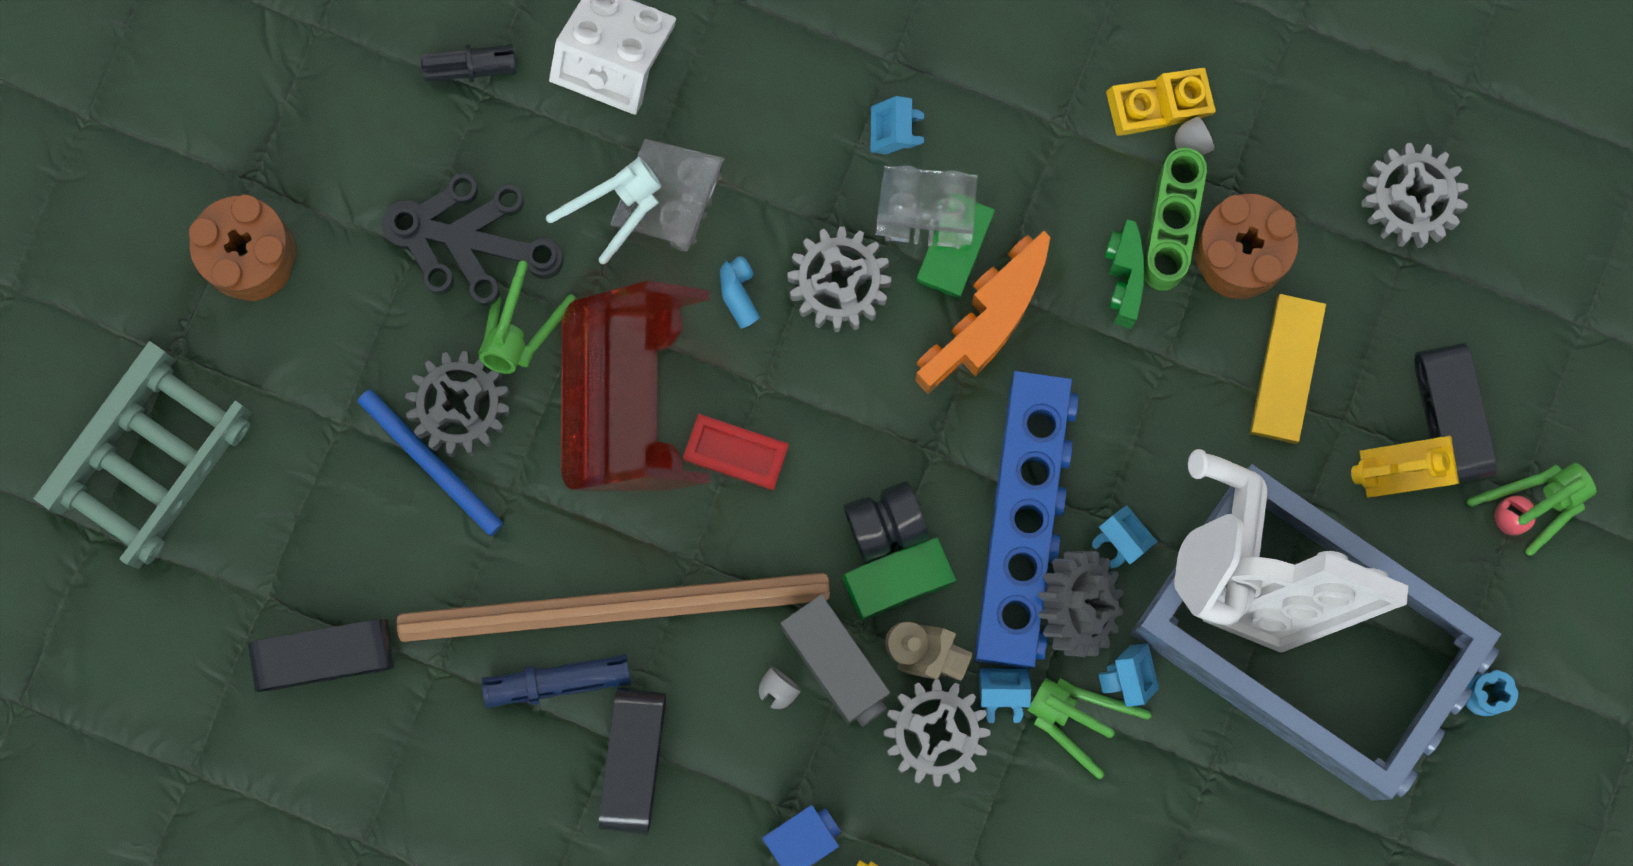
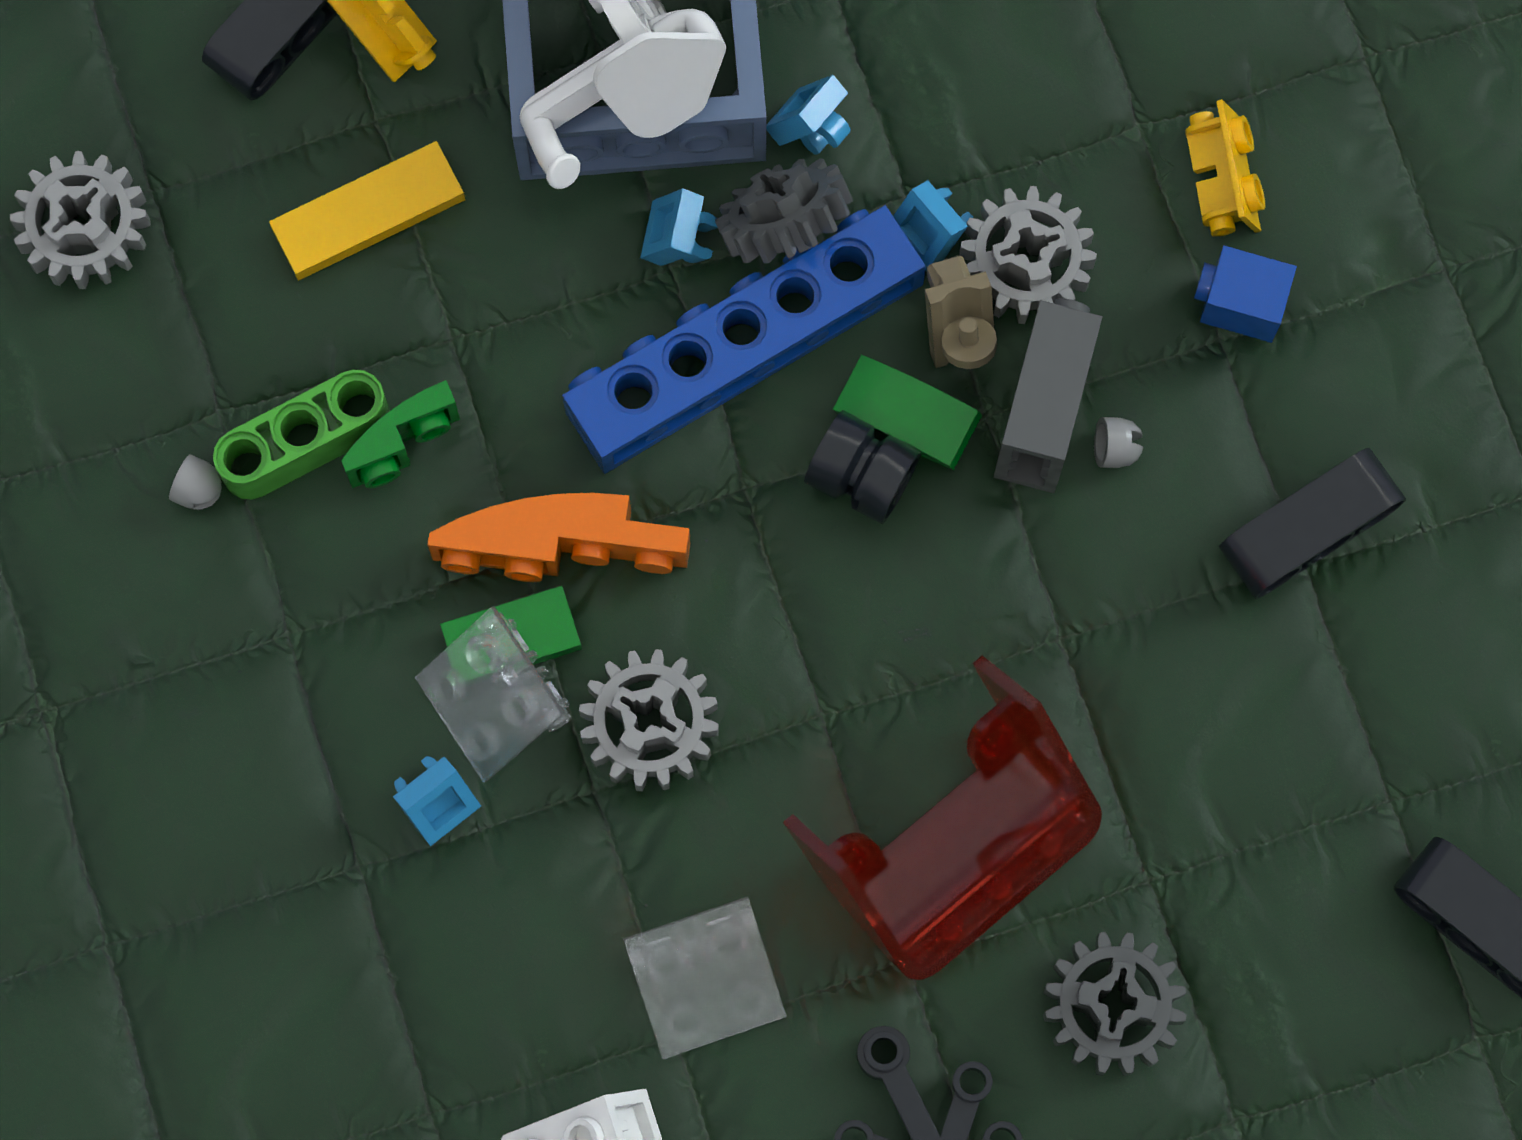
camera: 130 degrees left, 5 degrees down
blue bar [357,389,504,537] -> none
medium nougat axle [397,573,830,642] -> none
bright green plant [478,260,576,374] -> none
dark blue pin [481,654,631,709] -> none
light aqua plant [546,157,662,264] -> none
red tile [683,414,789,491] -> none
dark azure arm [719,256,761,329] -> none
bright green plant [1027,678,1152,779] -> none
yellow slope [1106,67,1216,136] -> none
dark orange brick [1194,194,1298,299] -> none

